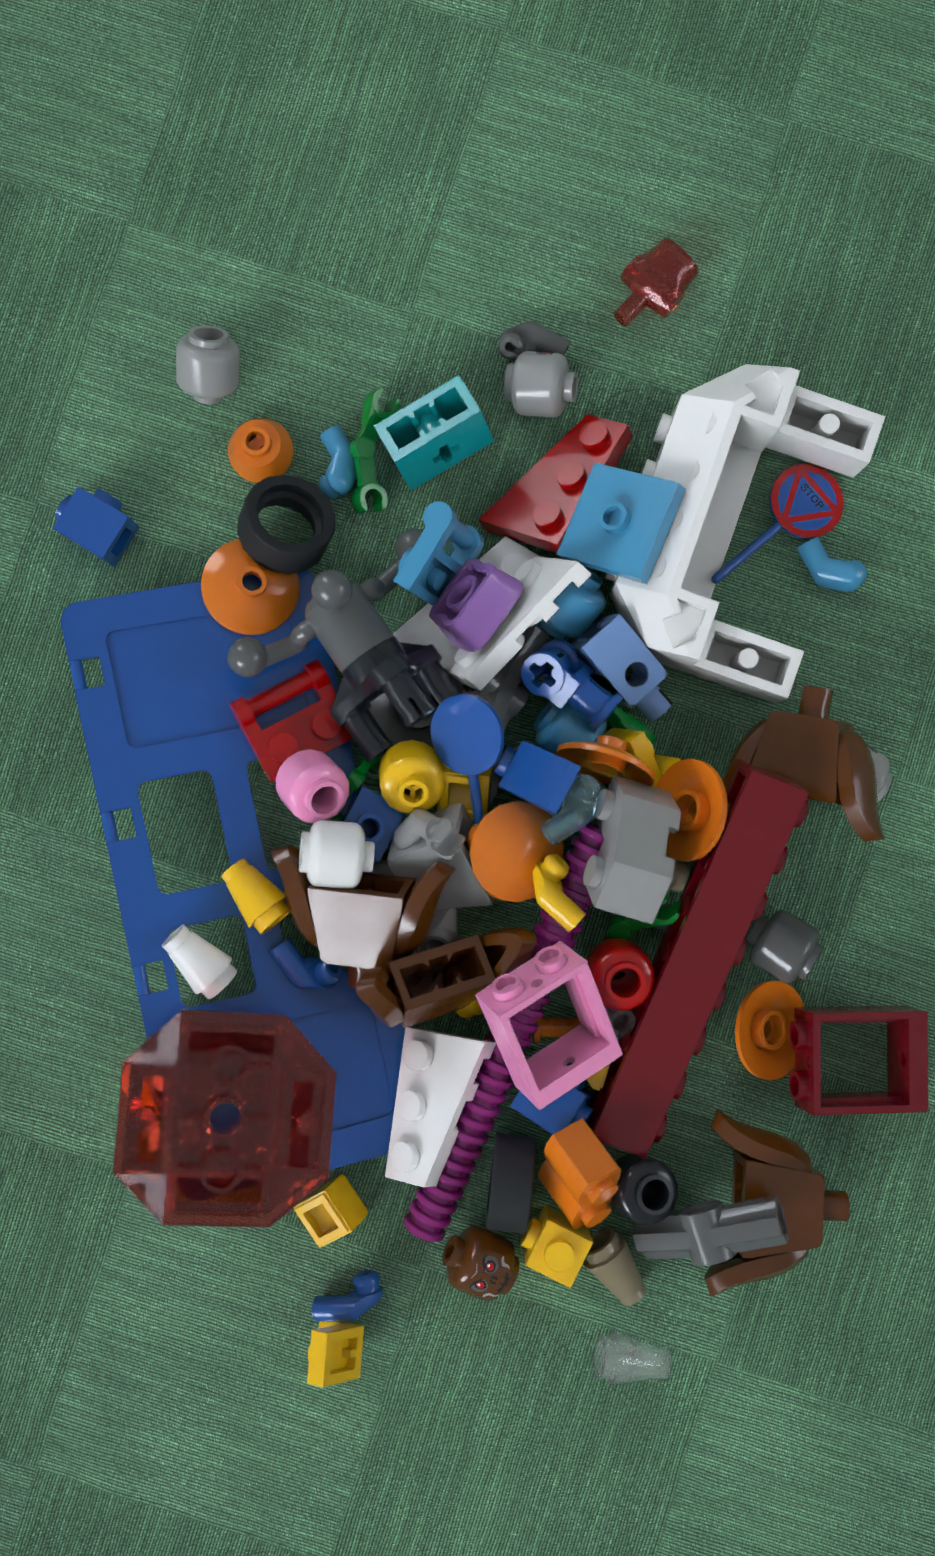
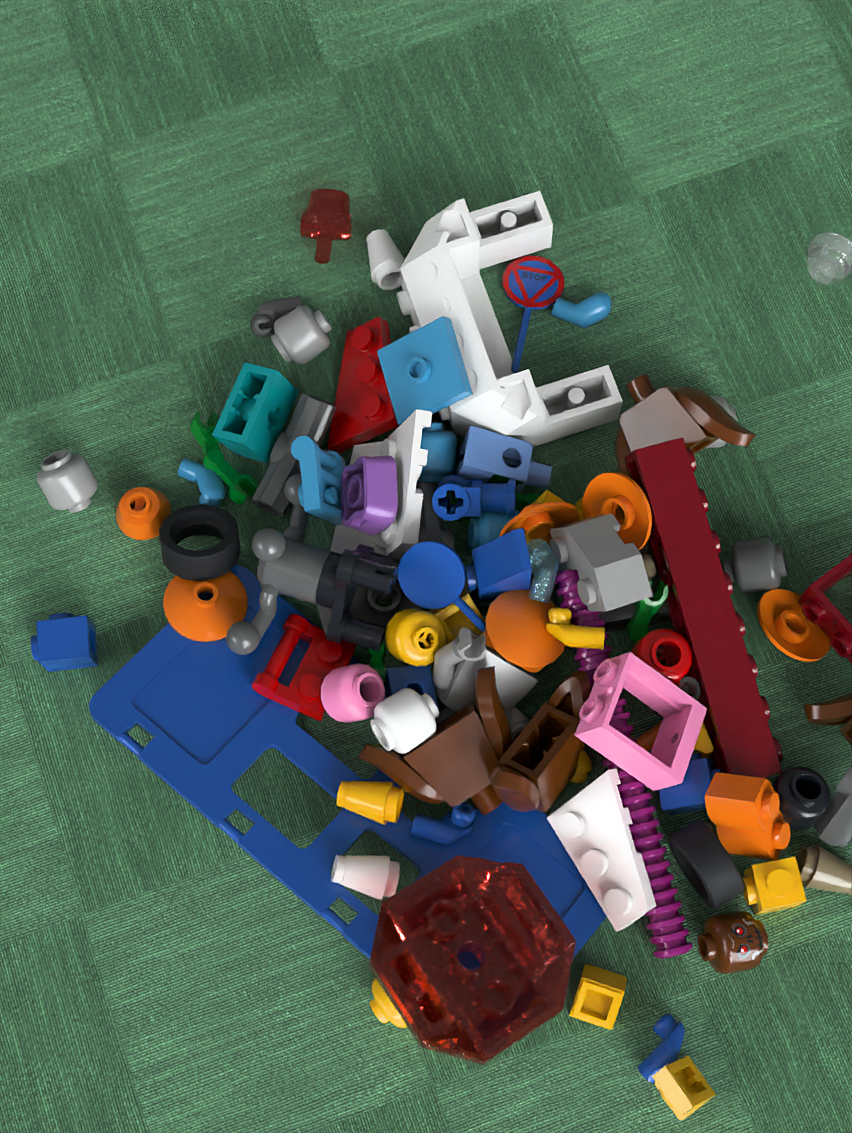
camera: 35 degrees left, 15 degrees down
none -> dark grey piece [252,393,336,518]
none -> white cone [366,229,405,290]

